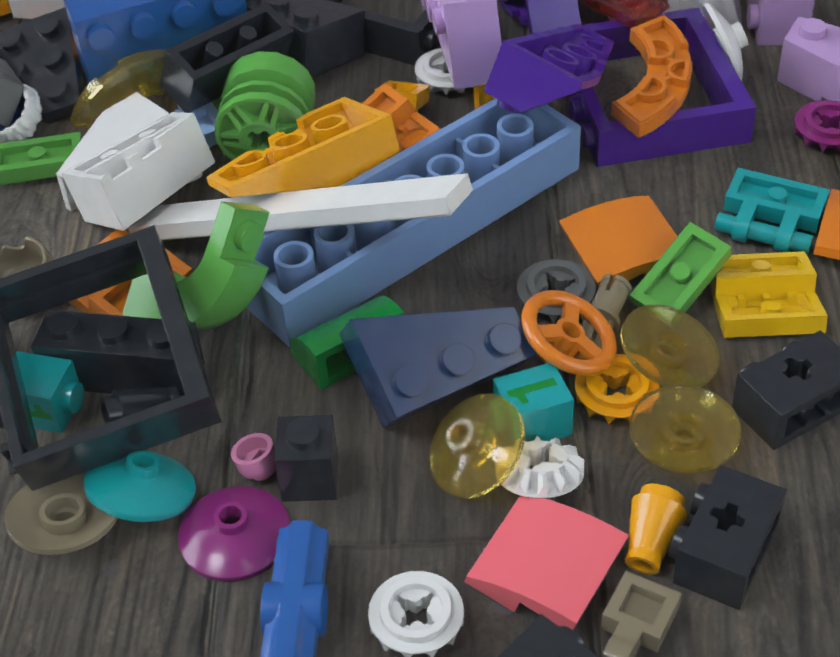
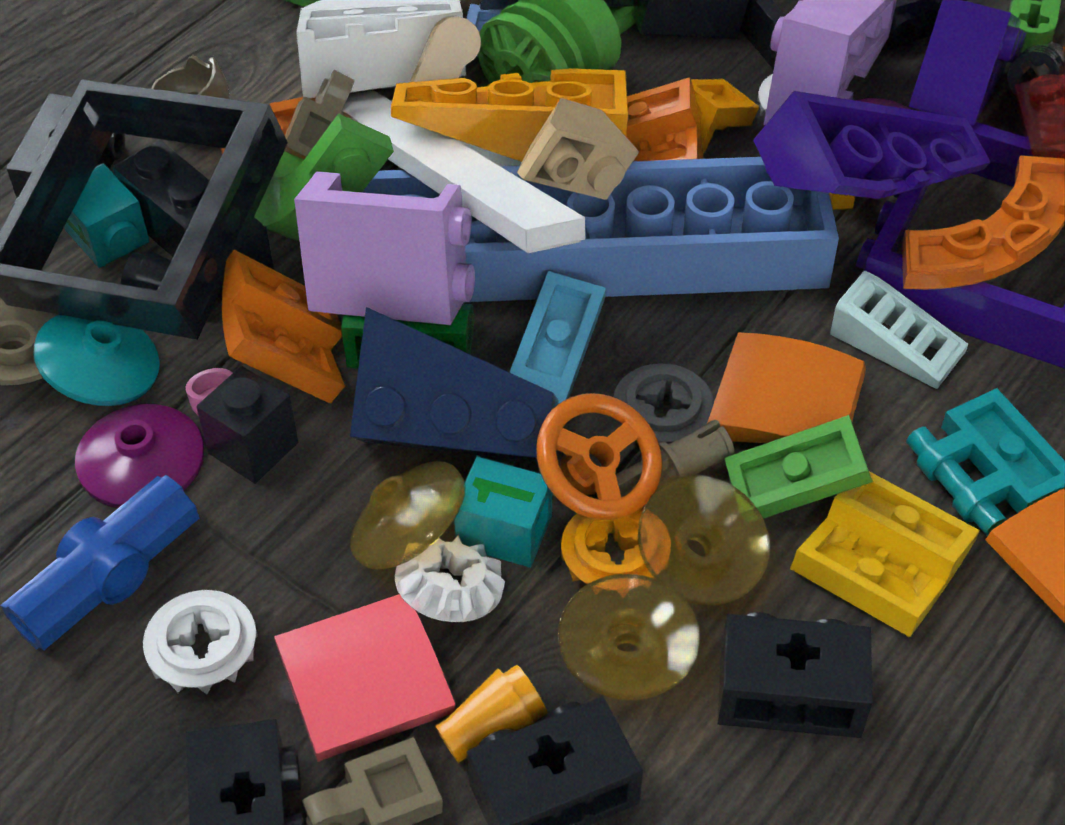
camera: 35 degrees right, 5 degrees up
none -> orange slope [222,250,345,404]
none -> dark tan plate [285,70,354,159]
none -> lavender panel [294,172,475,325]
none -> tan leg [410,16,481,82]
none -> medium azure hinge [509,271,606,404]
none -> tan slope [517,98,639,200]
none -> light aqua slope [830,271,968,389]

